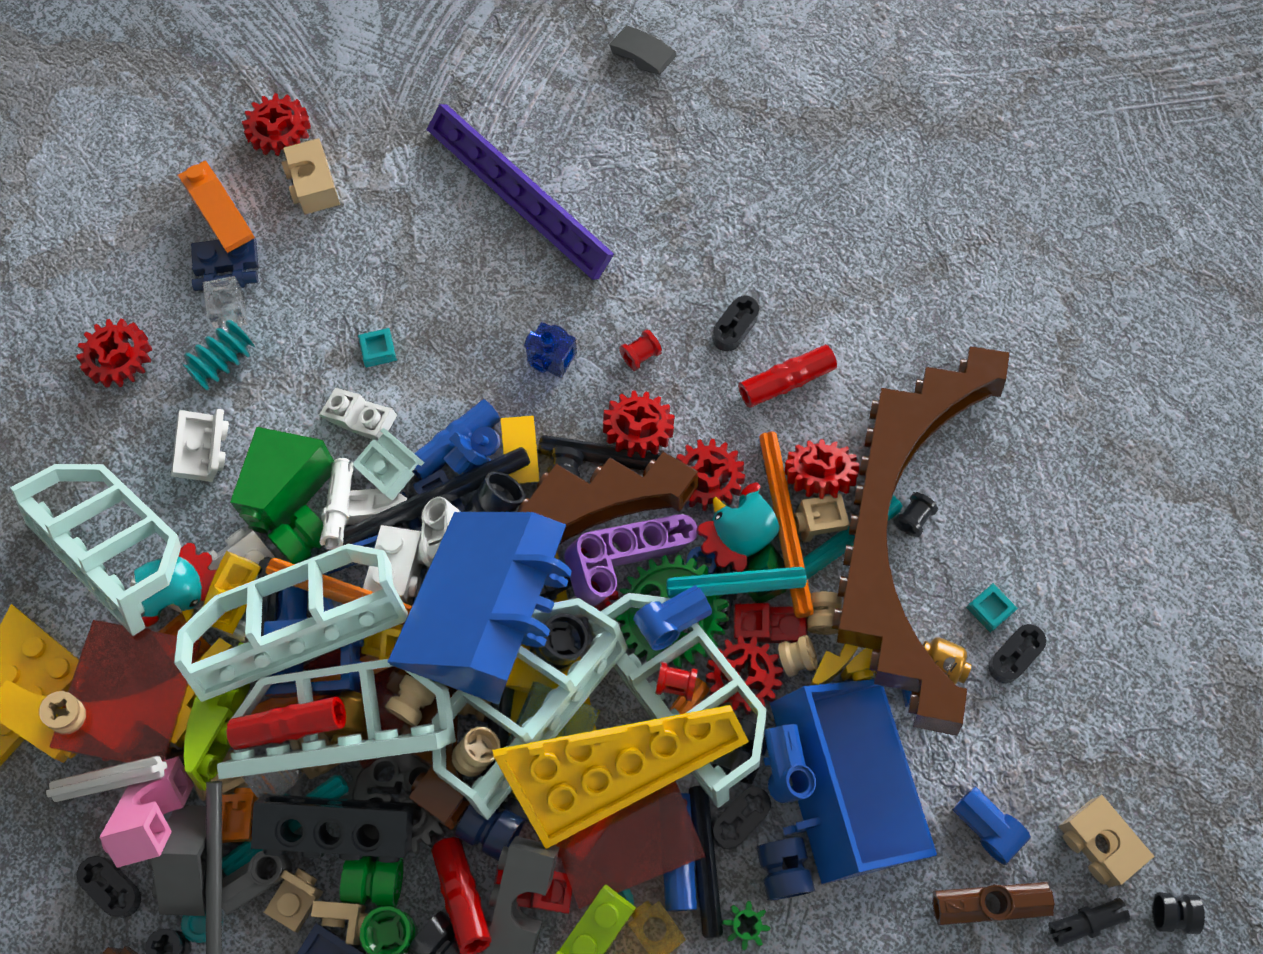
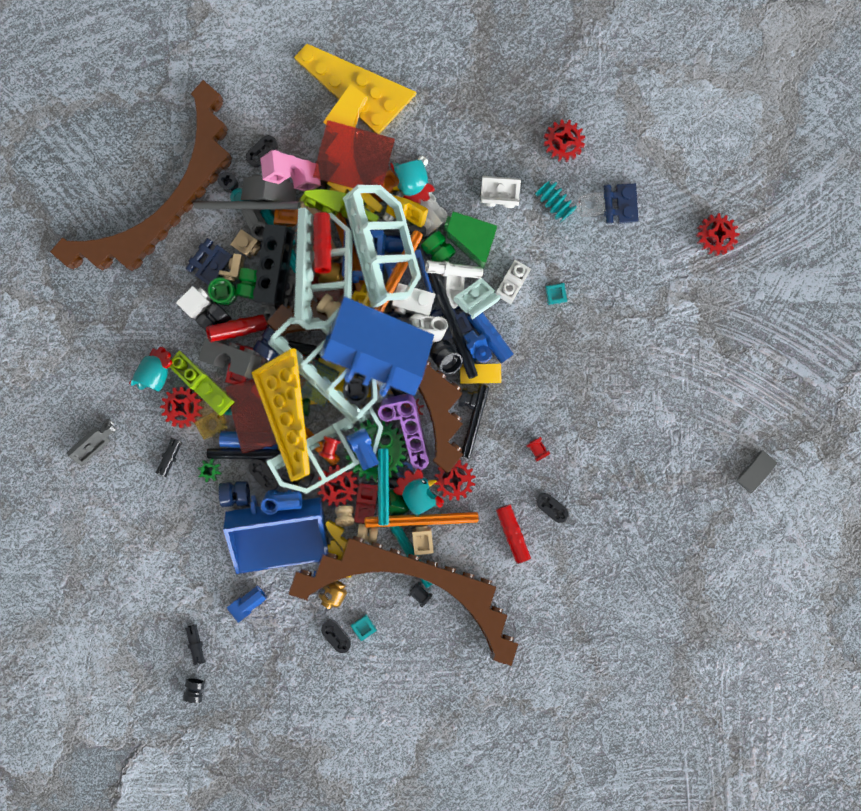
camera: 95 degrees right, 20 degrees up
light aqua plate [10,464,181,636] -> none
tan wheel [39,691,86,734] -> none
white axle [46,756,167,802] -> none
orange slope [178,160,255,253] -> none
tan brick [282,138,340,215] -> none
dark purple plate [426,104,614,280] -> none
tan wheel [452,727,500,777] -> none
clear blue brick [524,322,577,378] -> none
red gear [603,391,675,458] -> none
red gear [785,439,859,499] -> none
reddish brown piece [932,882,1055,926] -> none
tan brick [1058,795,1155,888] -> none

